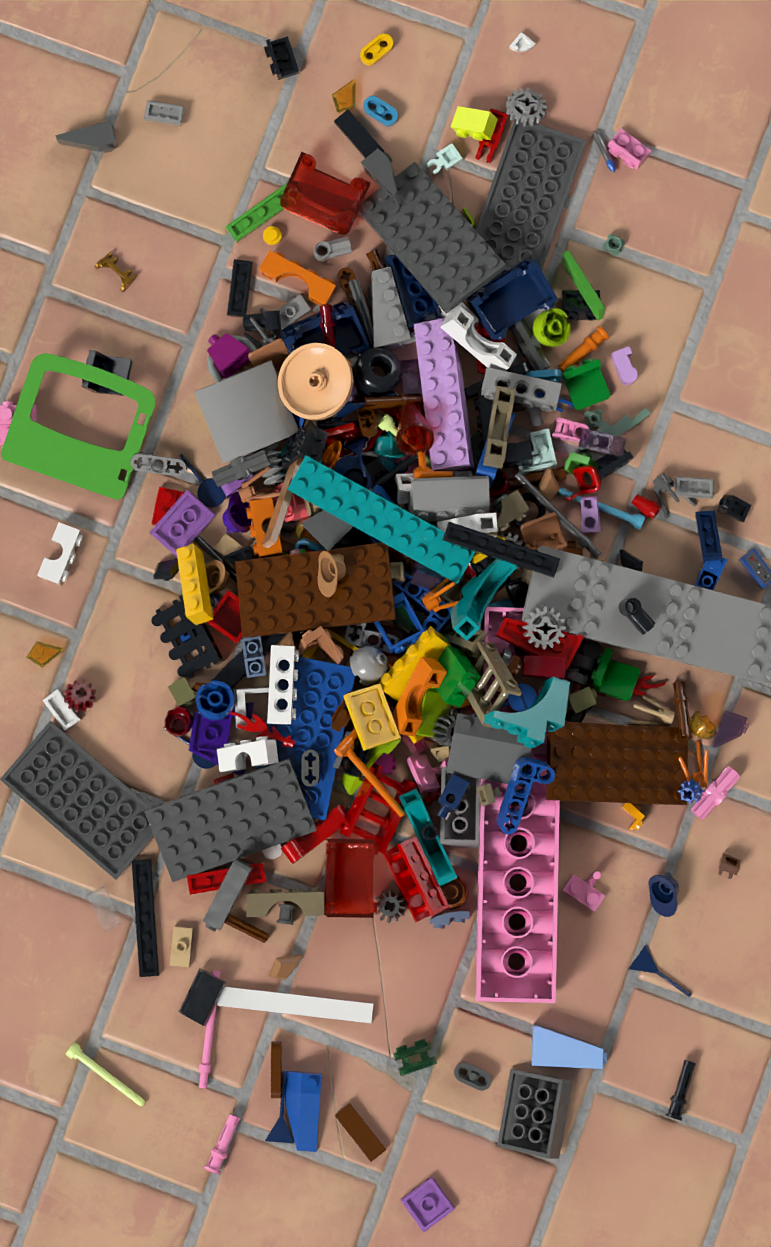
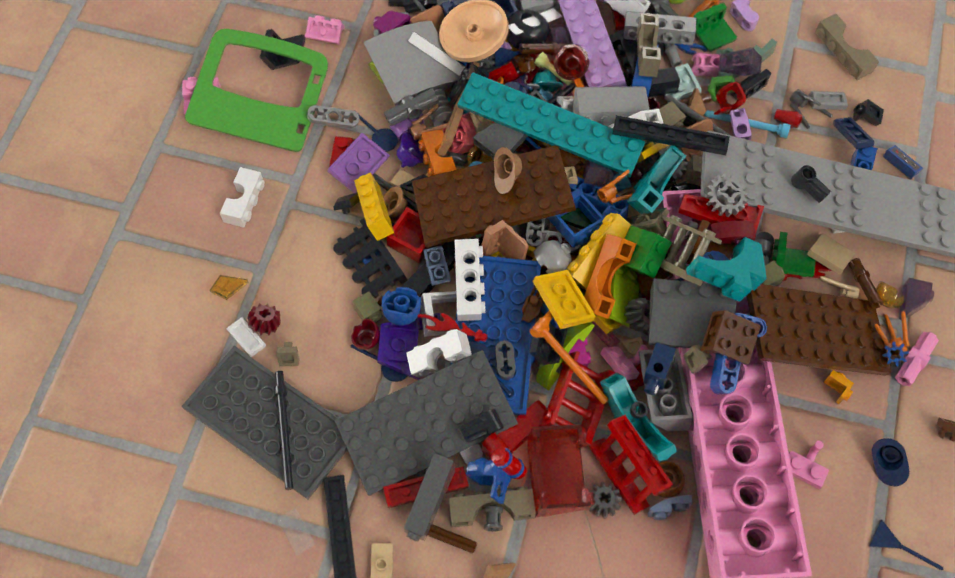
camera: 10 degrees left, 20 degrees down
none -> black bar [274,371,293,490]
none -> dark tan tile [277,342,299,366]
none -> bright pink bracket [305,15,345,45]
none -> white sticker [408,32,465,77]
none -> black piece [459,408,504,443]
none -> blue piece [466,447,527,504]
none -> white sticker [509,8,562,35]
none -> reddish brown bracket [700,310,760,365]
none -> tan tile [807,233,855,275]
none -> dark tan arch [815,13,879,80]

